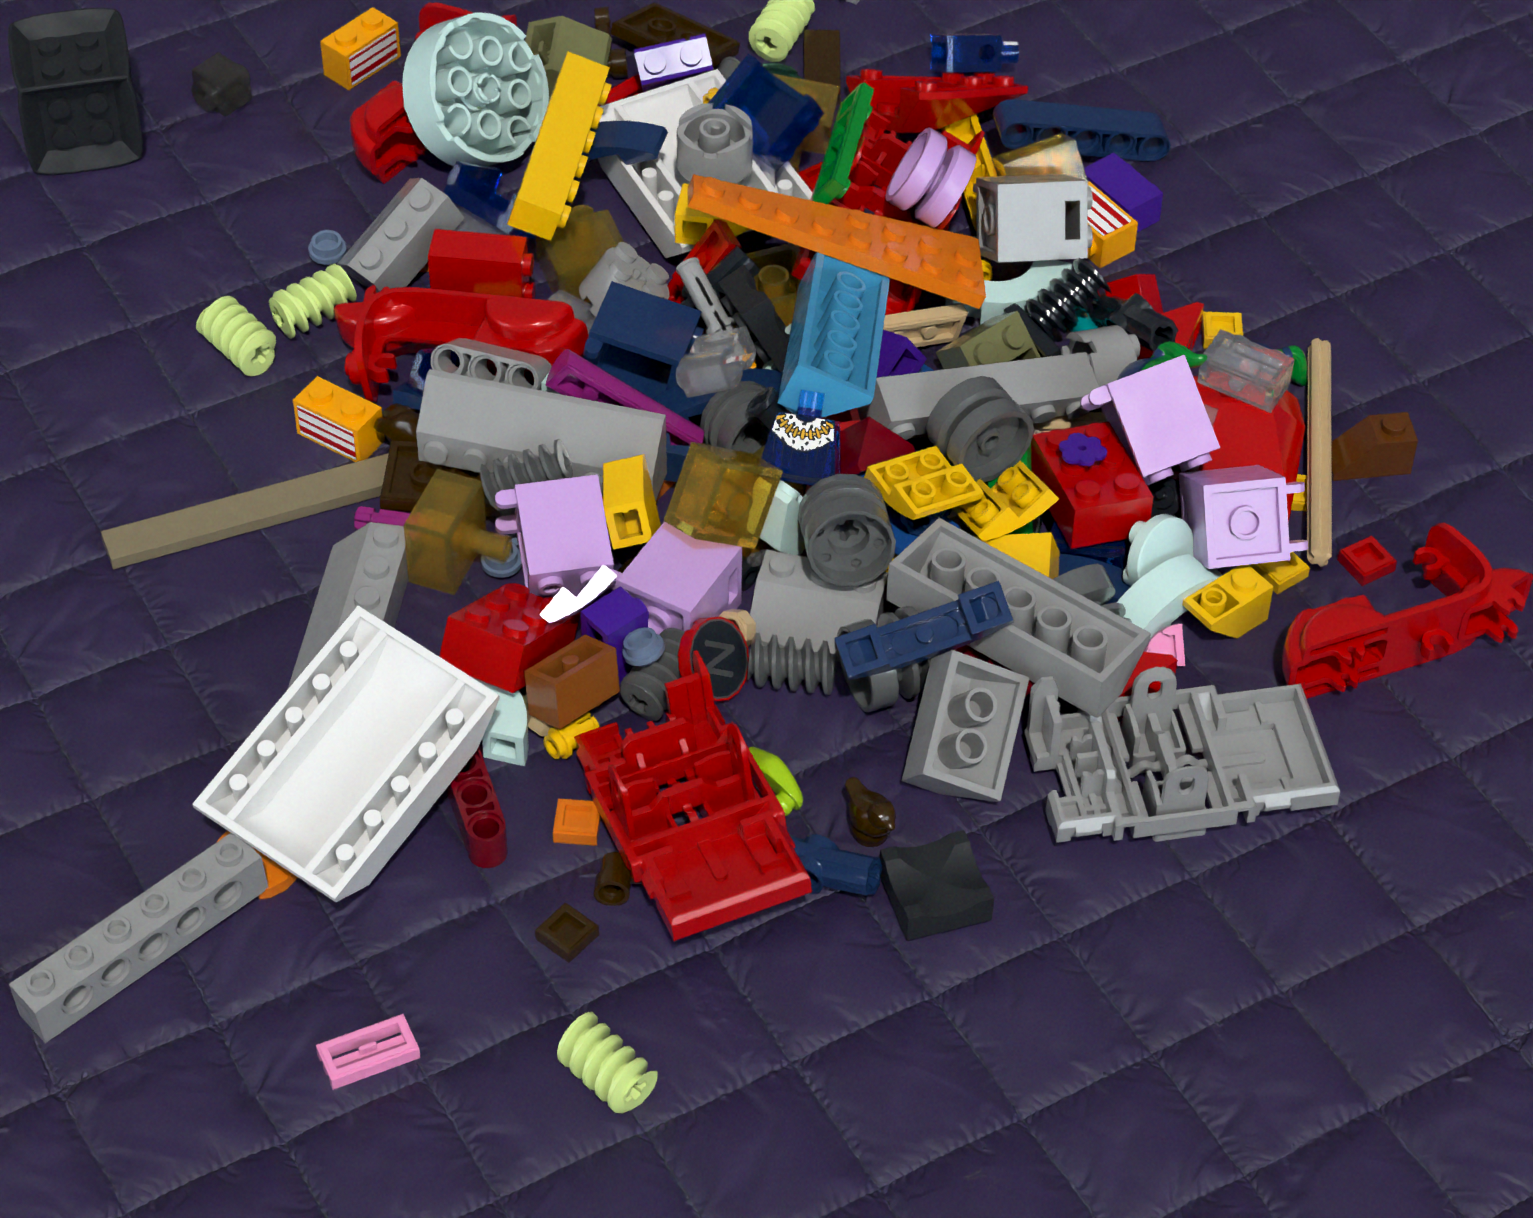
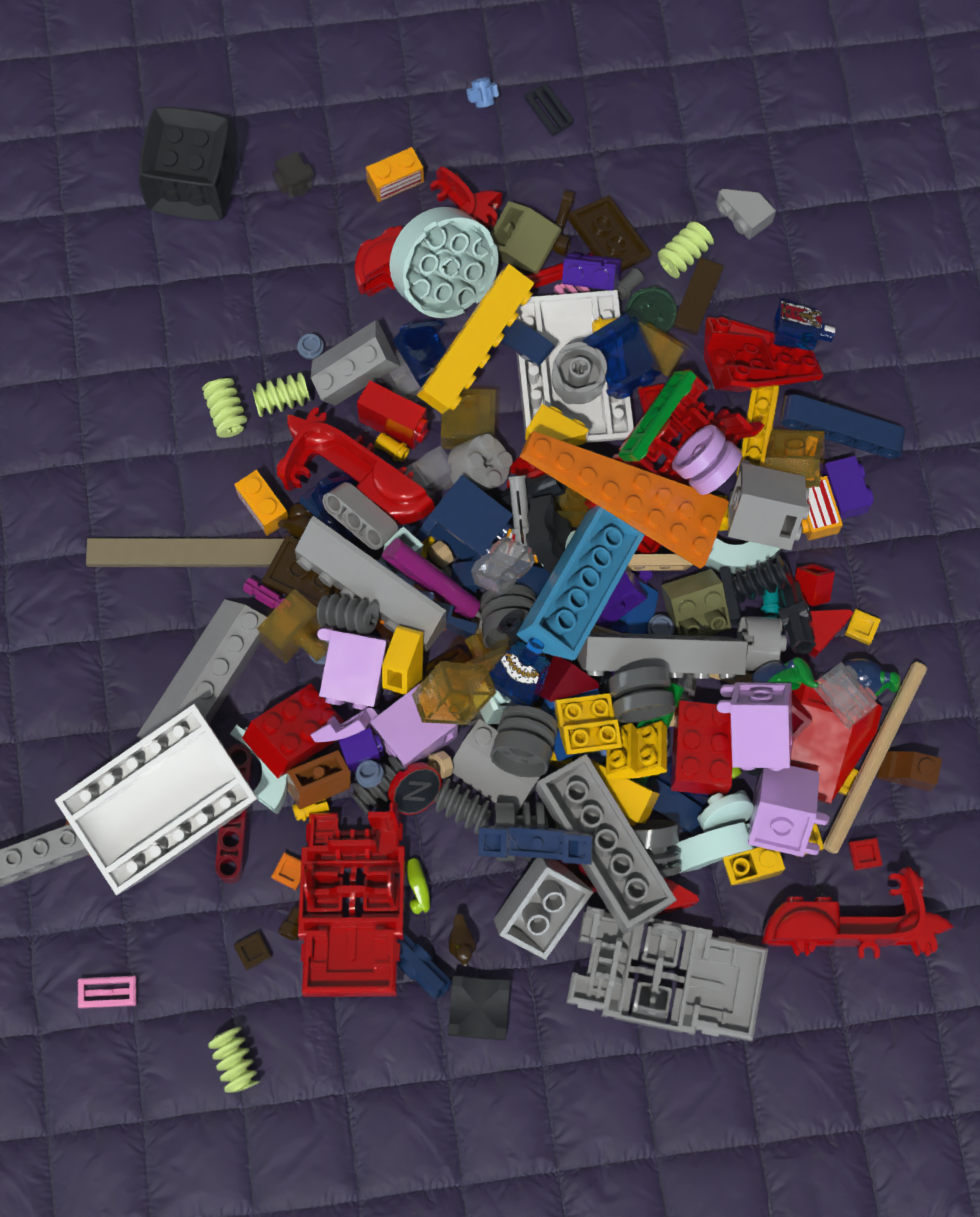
camera: 20 degrees right, 25 degrees up
dark purple plant [1059,433,1107,466] -> none
bright pink tile [1144,623,1185,666] -> none

